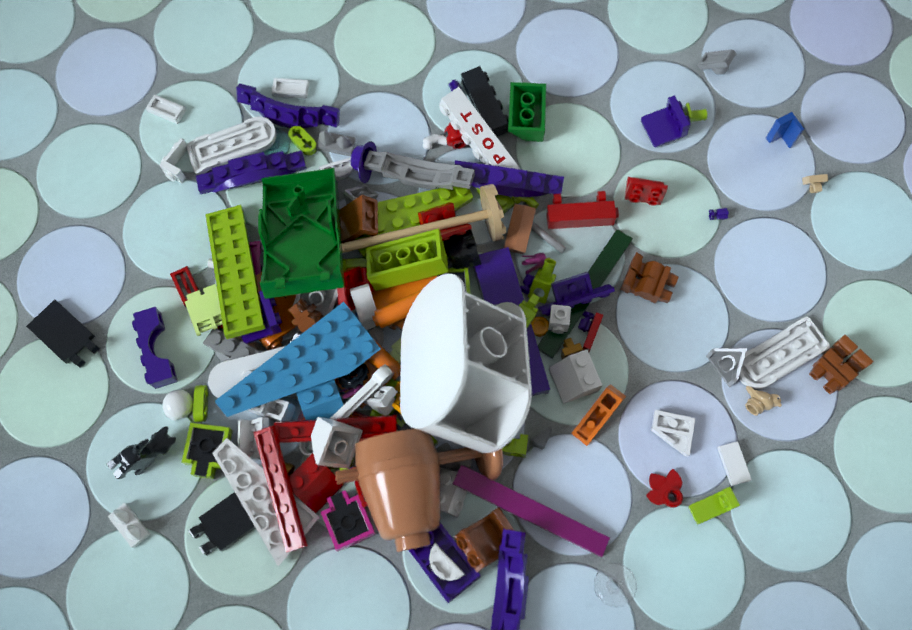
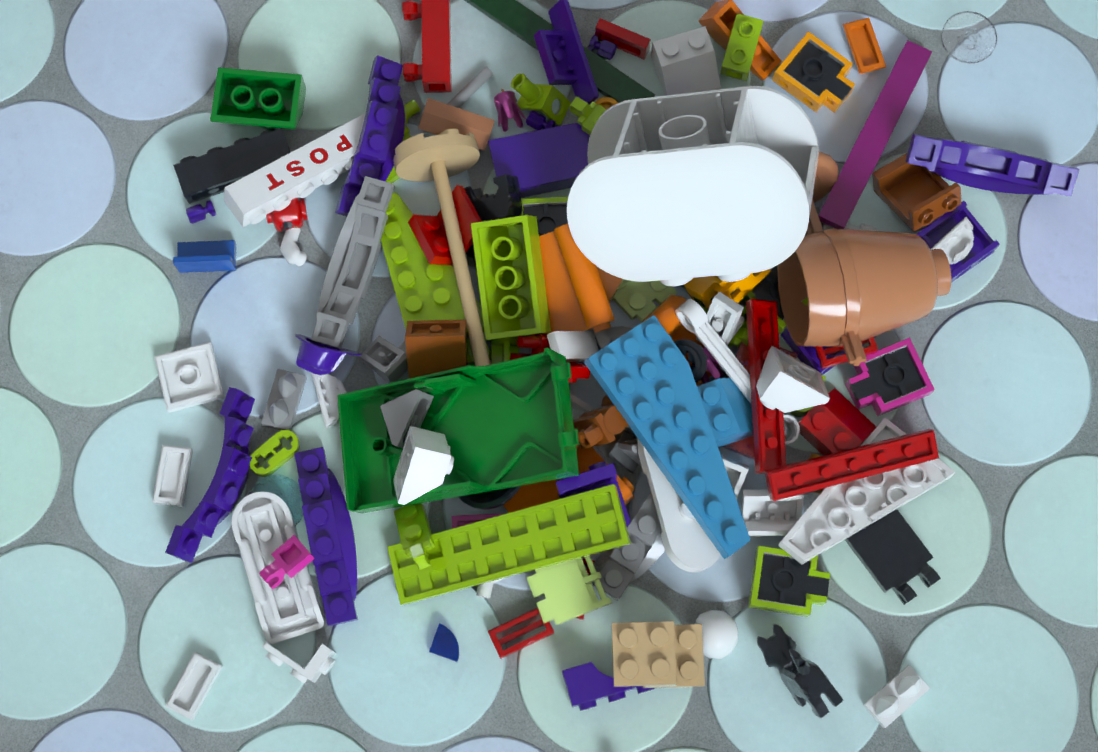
camera: 90 degrees left, 5 degrees up
lime beam [193,385,209,422] -> none
white bracket [548,305,571,334] -> none
pearl gold tile [561,338,583,360] -> none
none -> white tile [154,342,225,413]
none -> blue panel [173,240,236,273]
none -> dark pink plate [259,535,315,589]
none -> light grey slope [380,389,434,448]
none -> white slope [393,426,454,505]
none -> lime hinge [394,503,435,570]
none -> clear blue tile [429,623,459,663]
none -> tan bracket [611,621,705,688]
none -> lime bracket [720,14,763,81]
none -> piece [772,31,855,113]
none -> orange tile [843,17,886,74]

